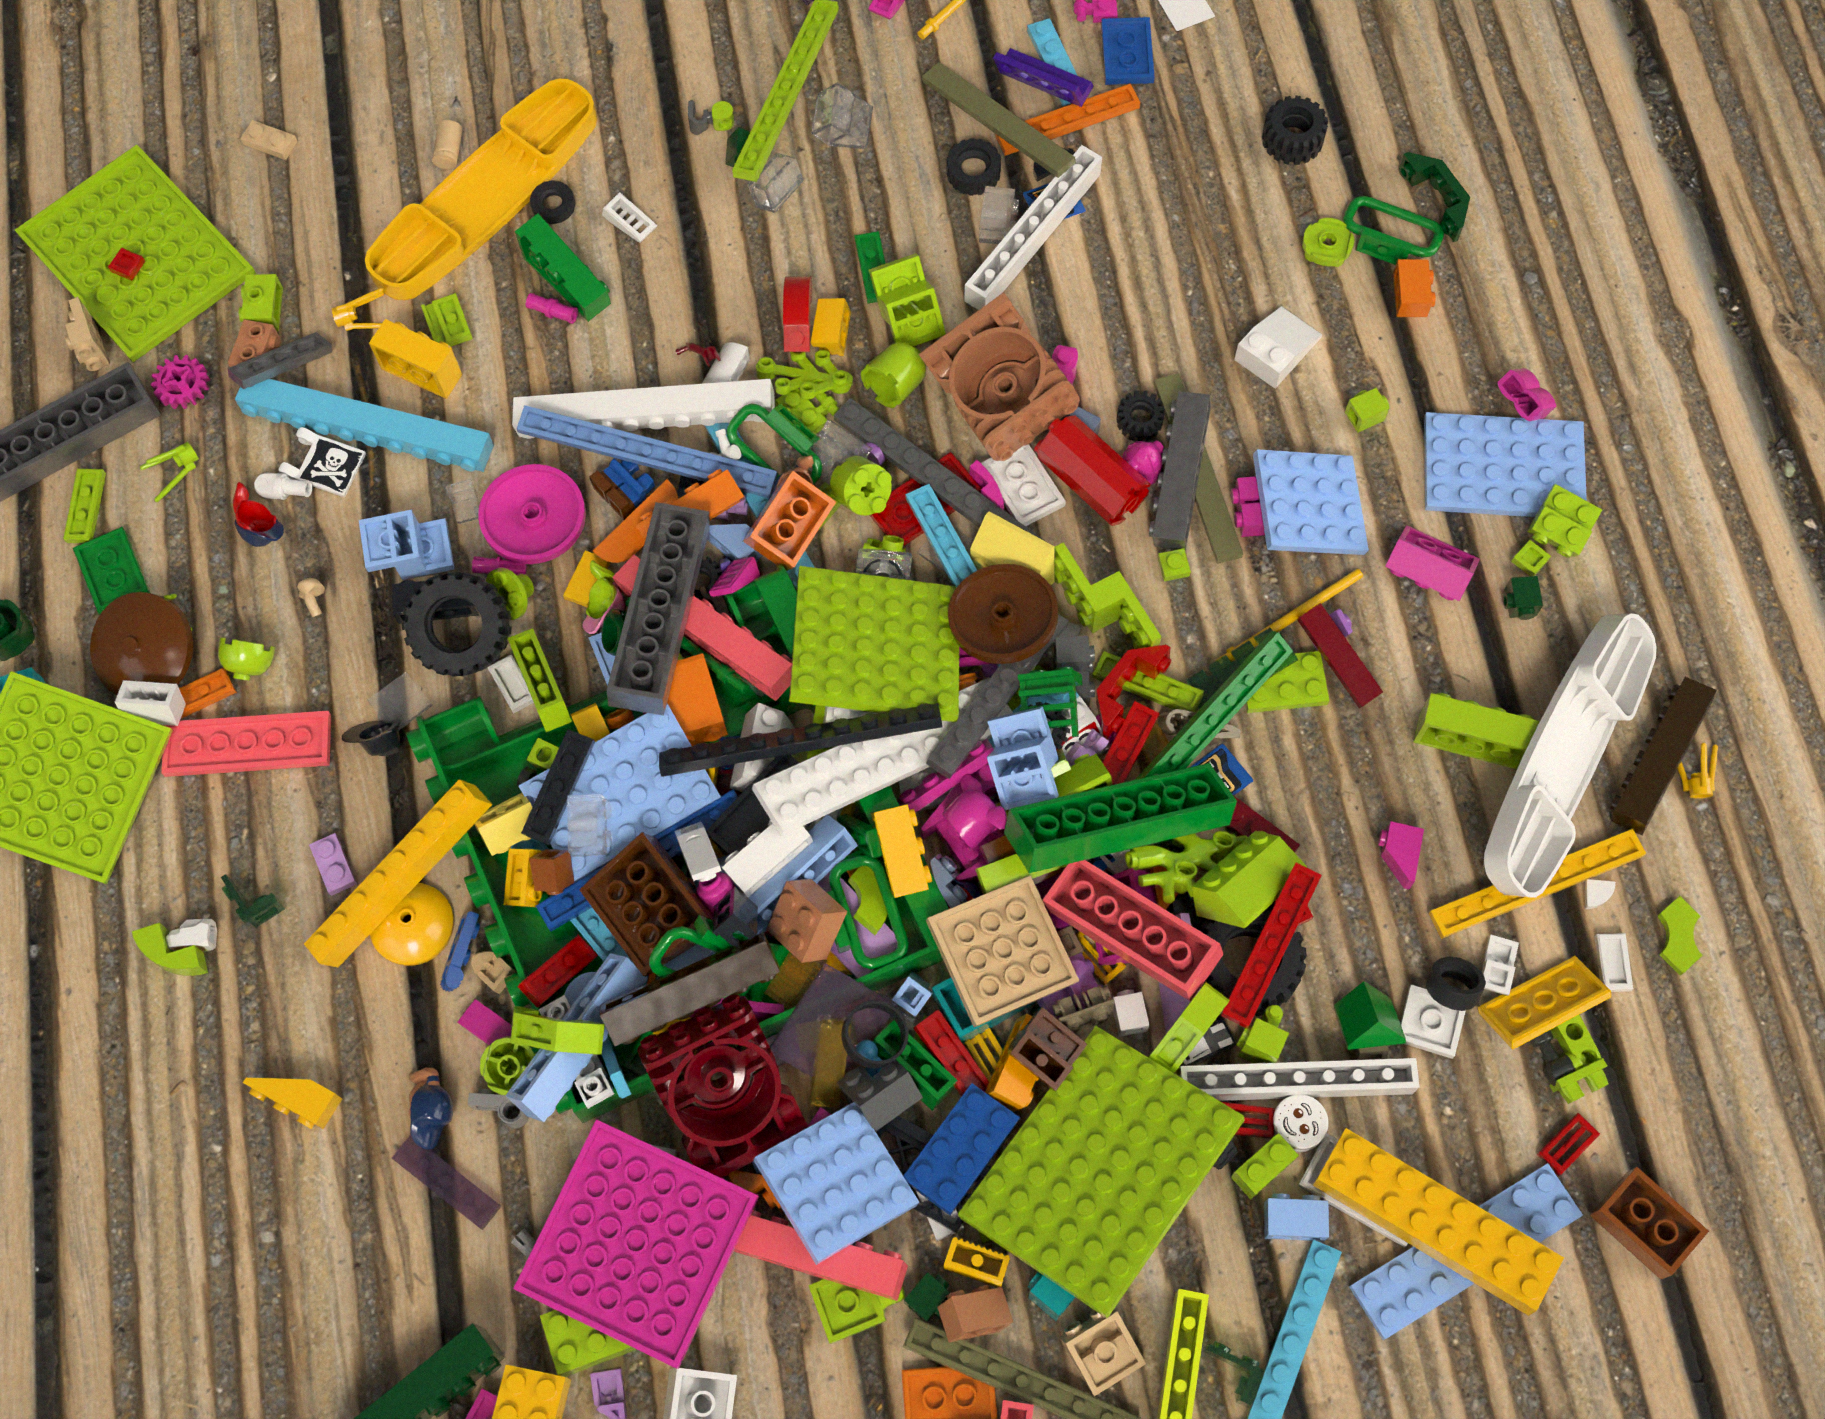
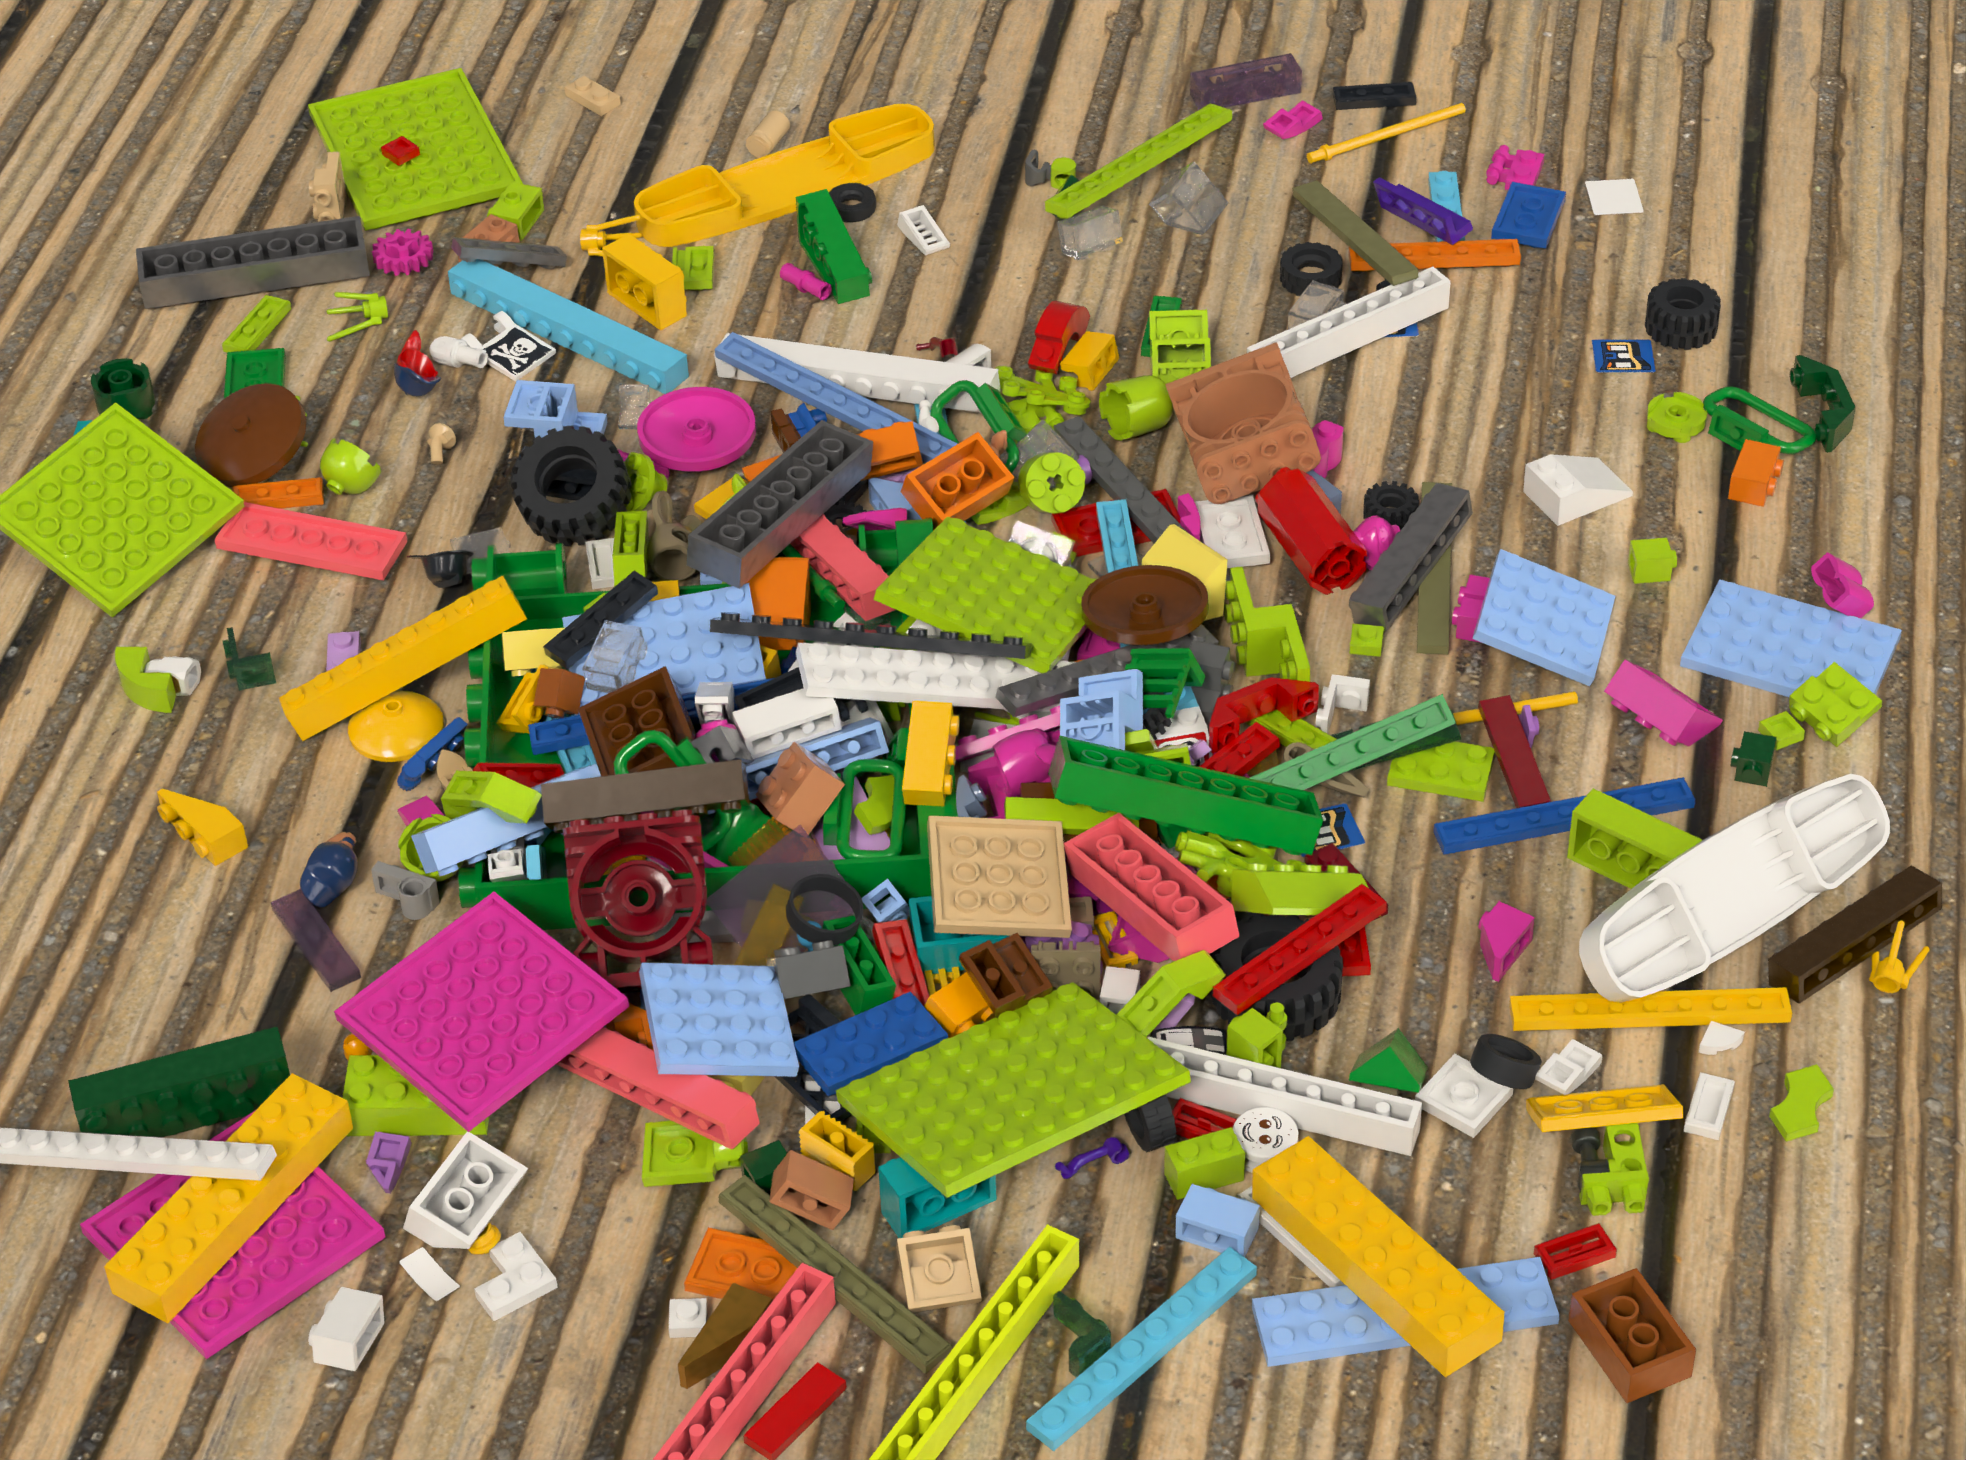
camera: 20 degrees right, 25 degrees down
white brick [115,680,186,726] -> none
none -> dark tan piece [647,491,702,581]
none -> white bracket [1315,674,1370,734]
none -> blue tile [1433,777,1695,855]
none -> sticker [1592,339,1655,373]

